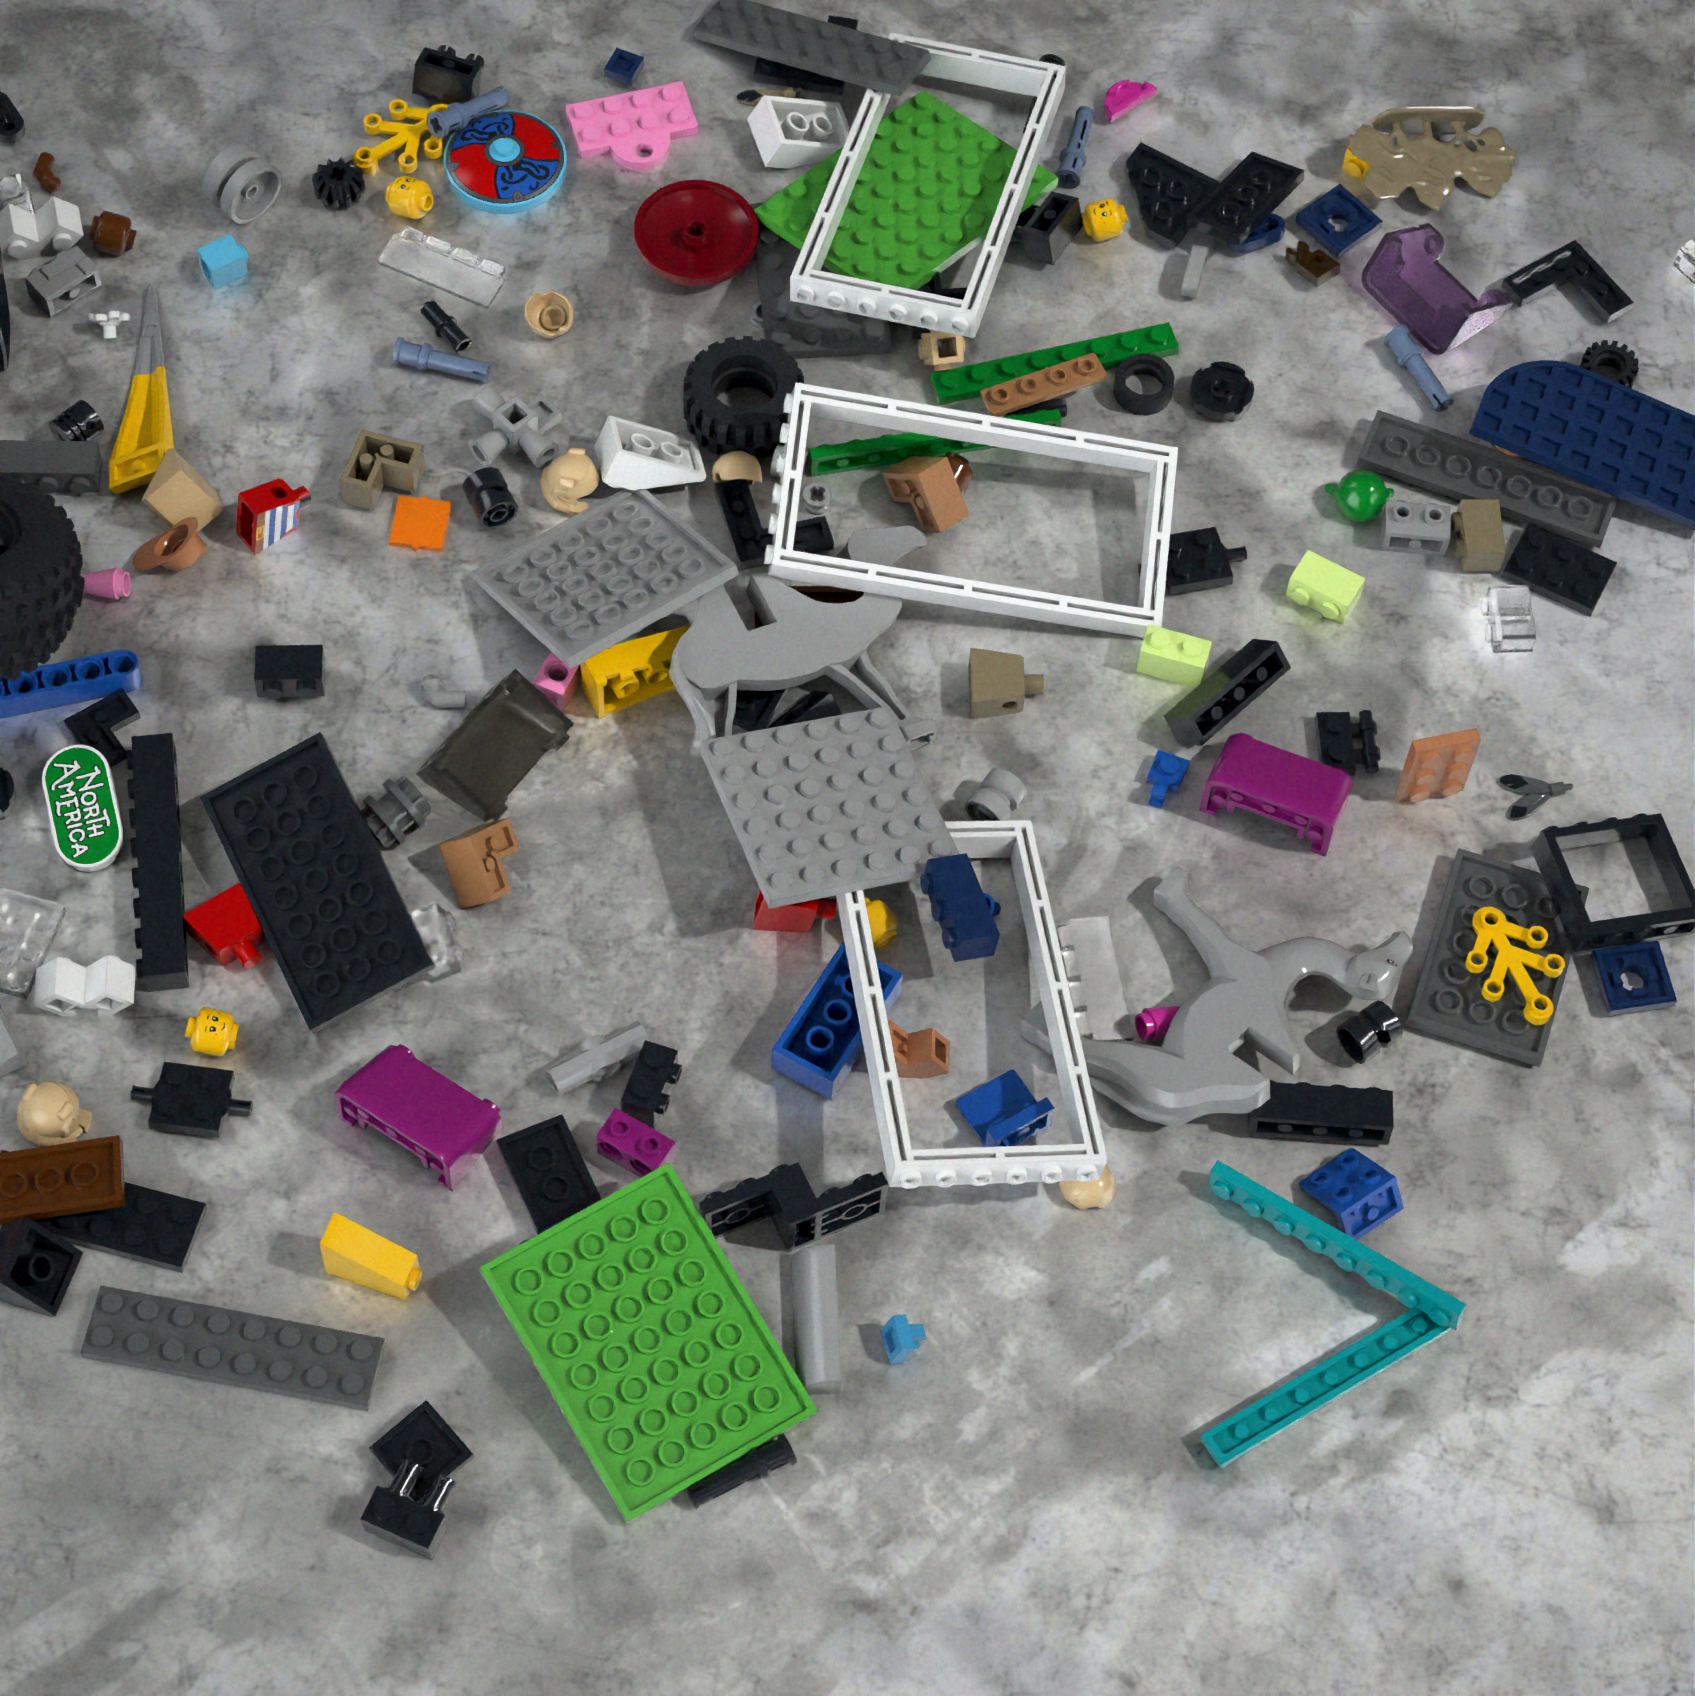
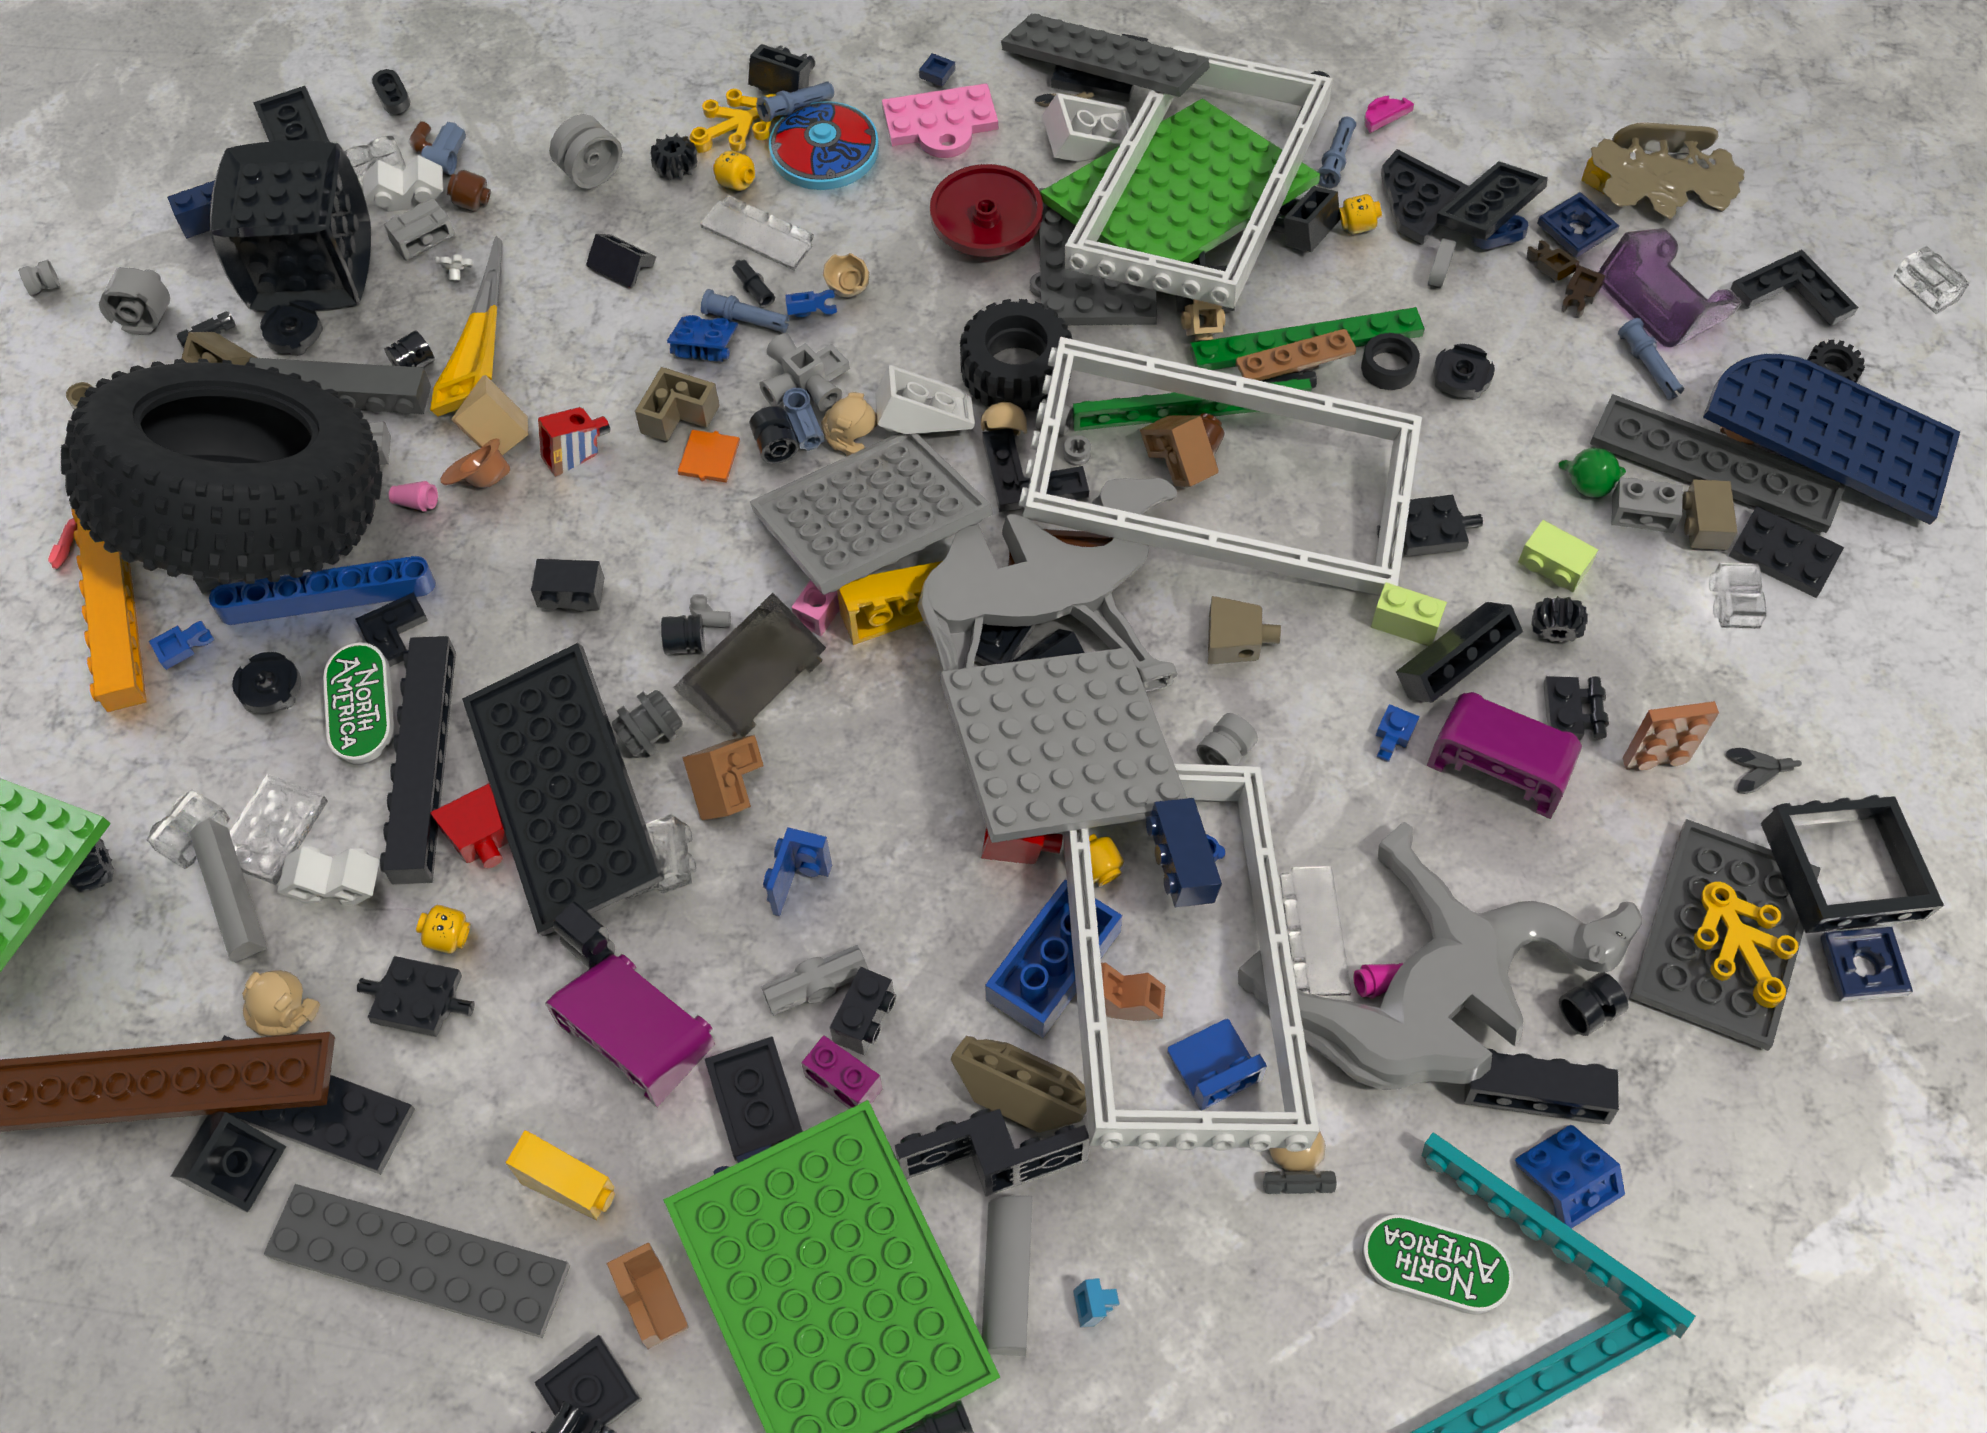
camera: 10 degrees right, 0 degrees up
medium azure brick [197,234,249,290] -> none
none -> sand blue piece [421,122,466,175]
none -> black brick [553,902,615,969]
none -> black panel [586,234,656,287]
none -> medium nougat panel [607,1243,688,1349]
none -> black piece [661,614,705,655]
none -> blue hinge [667,315,738,362]
none -> blue bracket [763,827,832,916]
none -> sand blue piece [783,388,824,451]
none -> blue plate [785,290,837,317]
none -> dark tan wedge [950,1036,1087,1133]
none -> dark grey axle [1264,1171,1337,1194]
none -> tile [1362,1214,1513,1314]
none -> black gear [1531,596,1588,643]
none -> dark brown plate [1561,265,1606,318]

